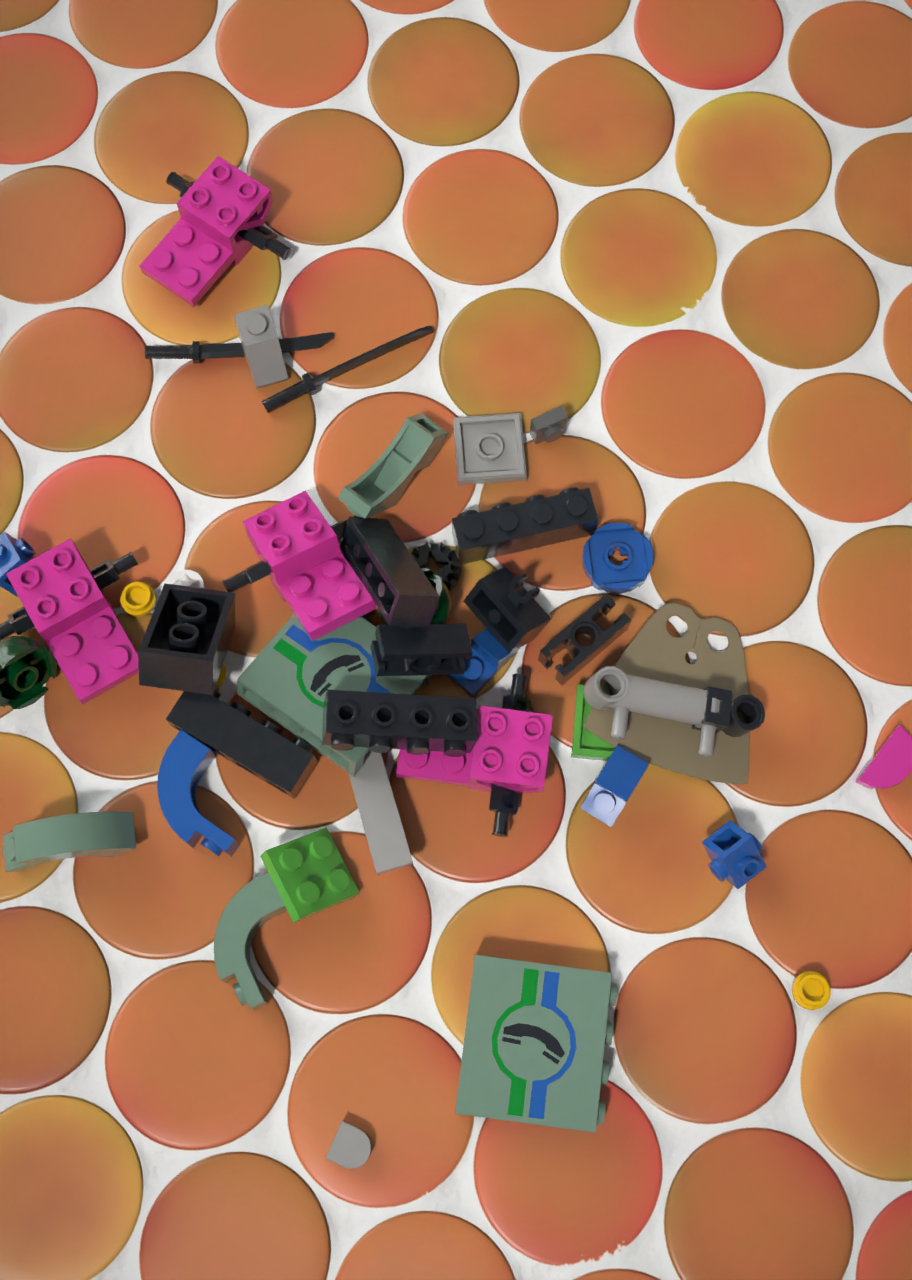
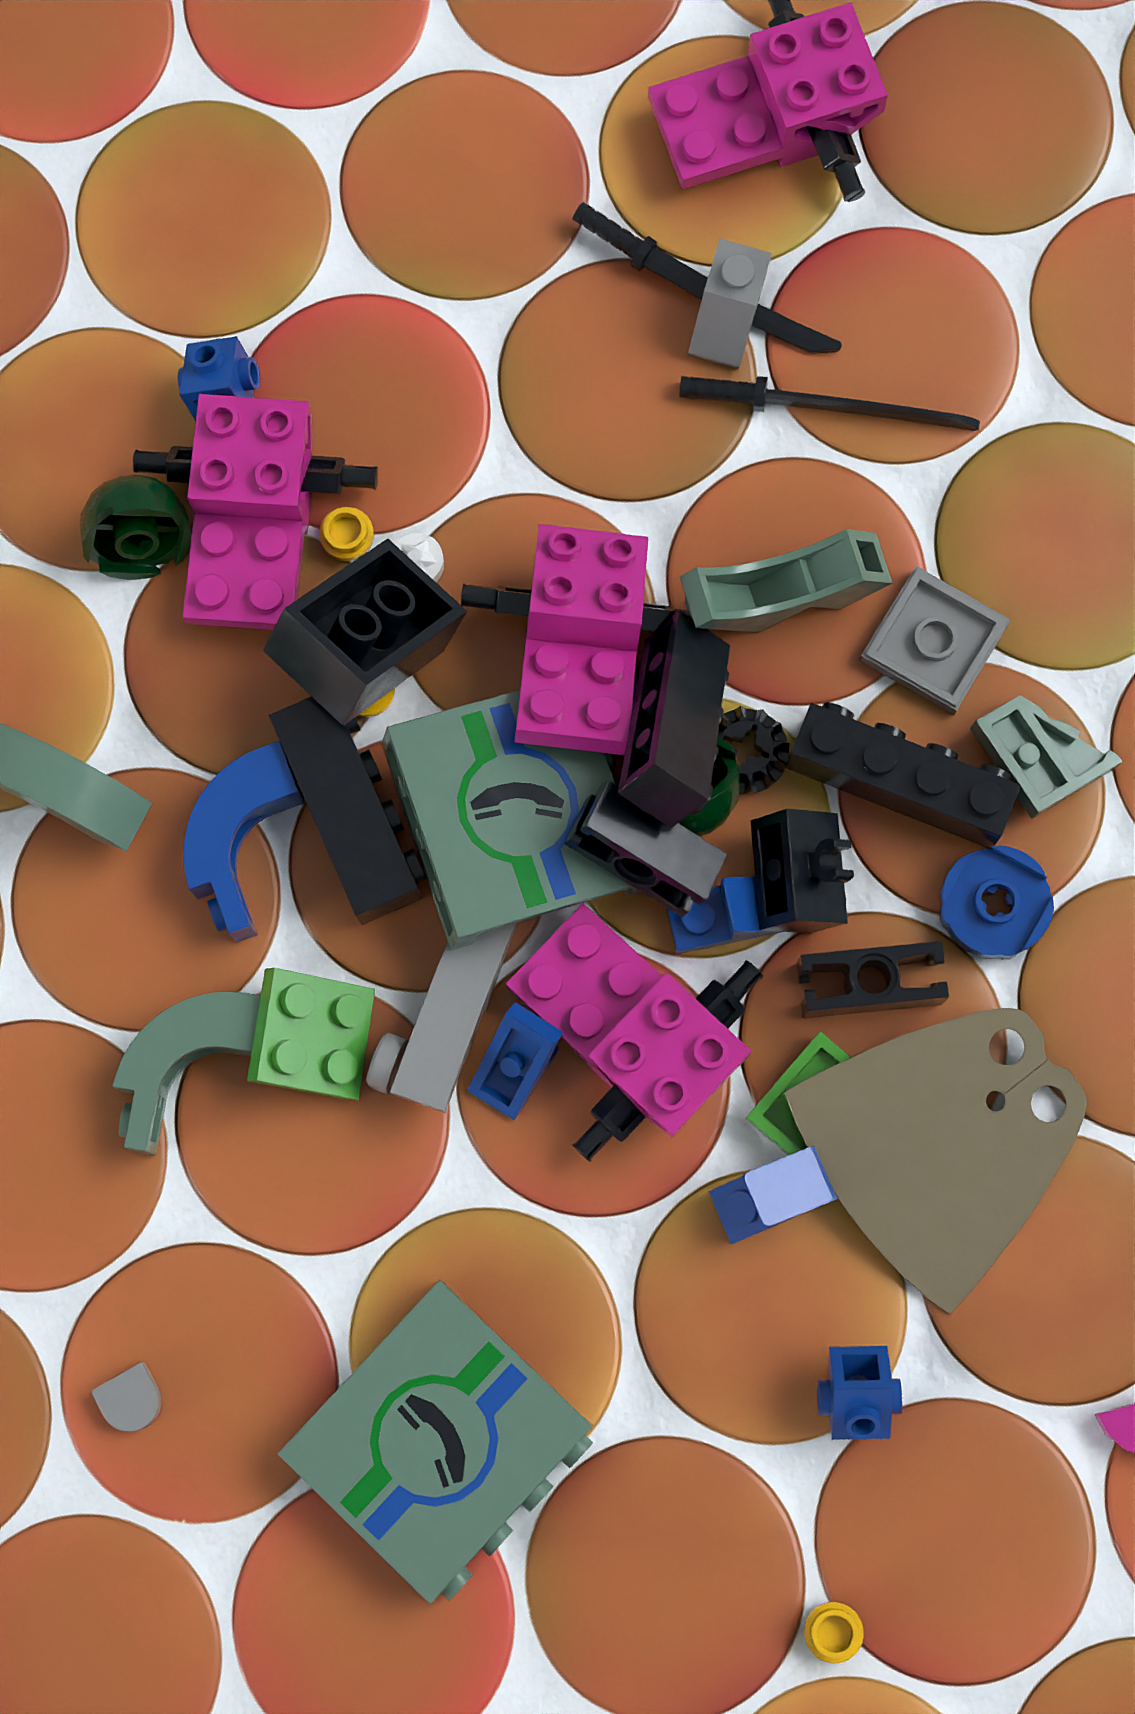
camera: 40 degrees right, 5 degrees up
black brick [322,689,477,757] -> none
dark grey plate [530,406,568,445] -> none
light grey piece [583,666,765,757] -> none
none -> light grey tile [366,1032,408,1095]
none -> blue slope [467,1002,563,1120]
none -> sand green wing [970,695,1123,819]

